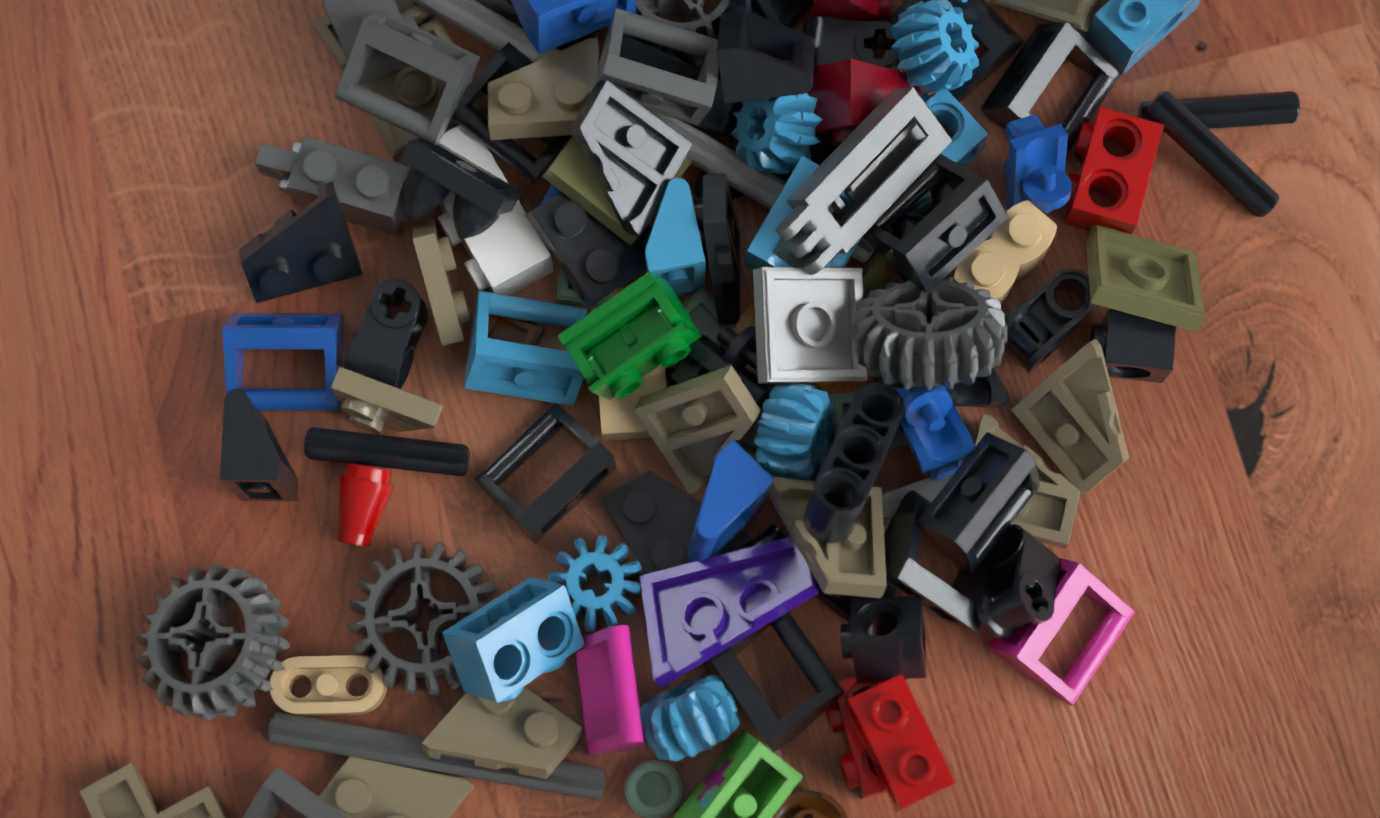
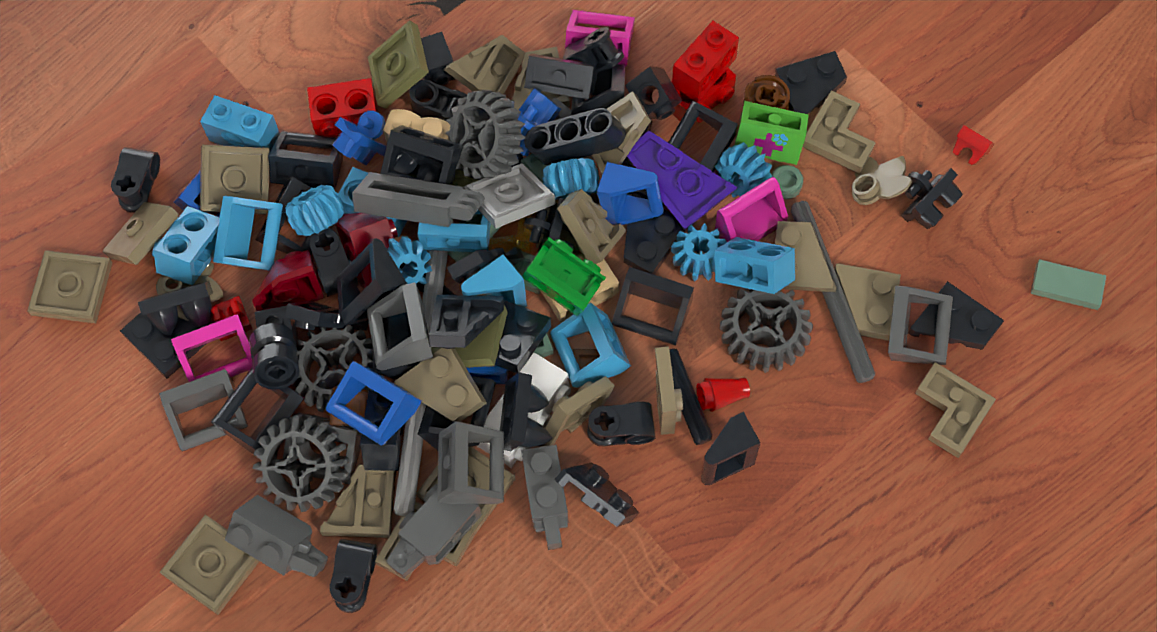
camera: 115 degrees left, 10 degrees down
dark grey gear [135,564,291,720] -> none
blue tile [222,313,344,411] -> none
tan plate [270,655,387,716] -> none
black axle [1137,91,1300,132] -> none
black axle [1145,91,1280,217] -> none

